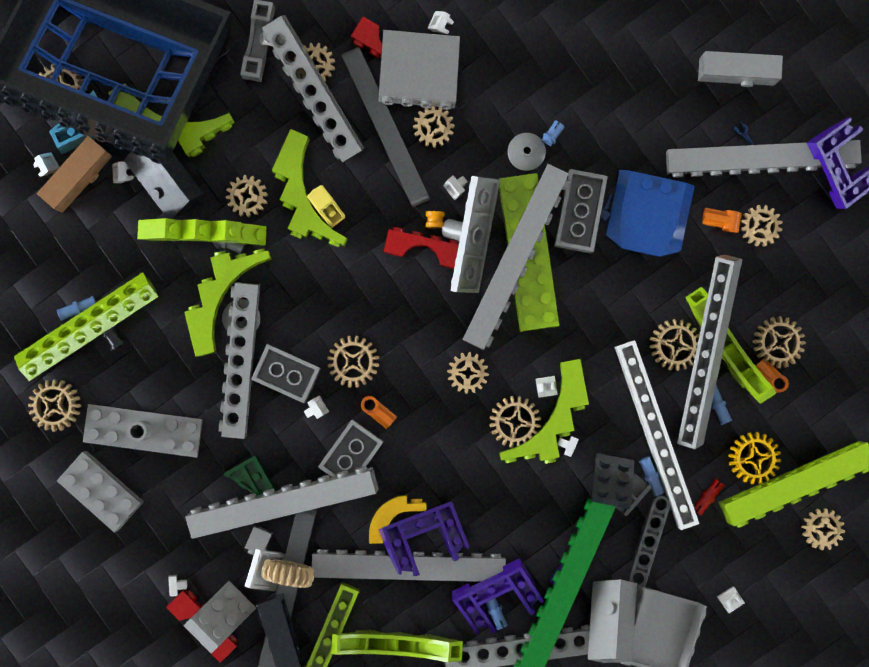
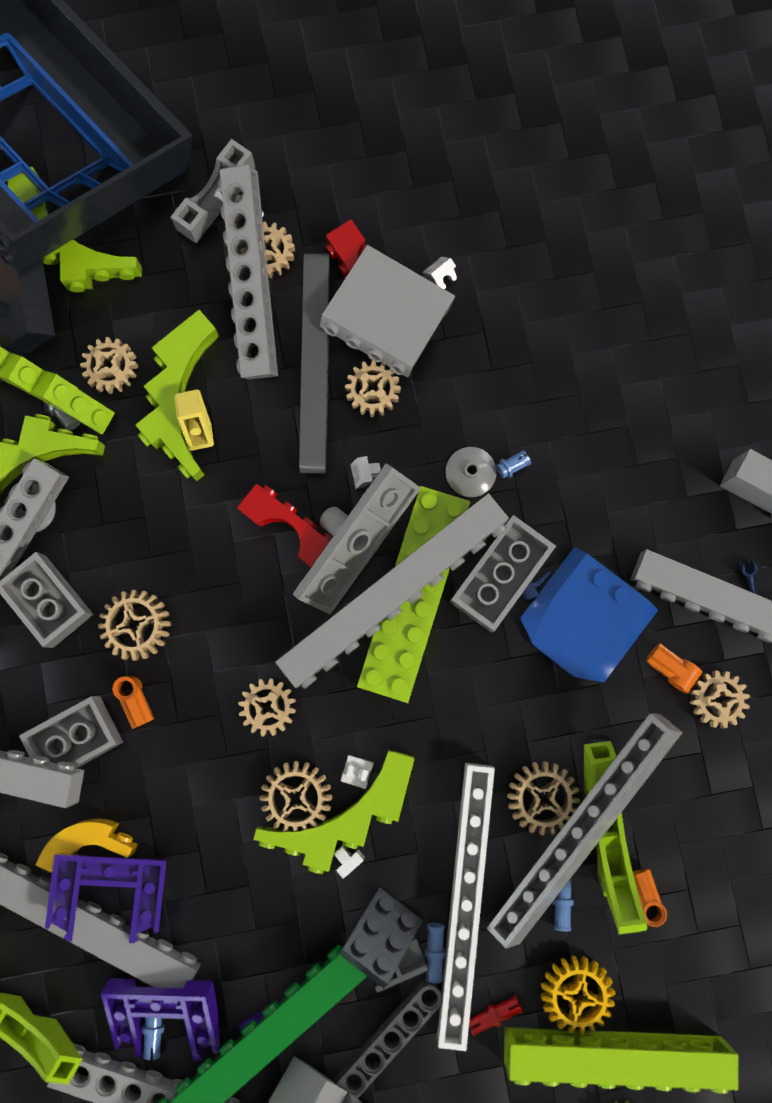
camera: 25 degrees right, 5 degrees down
white tile [304,396,329,419] -> none
light orange wheel [425,211,445,228] -> none
tan gear [753,316,806,368] -> none

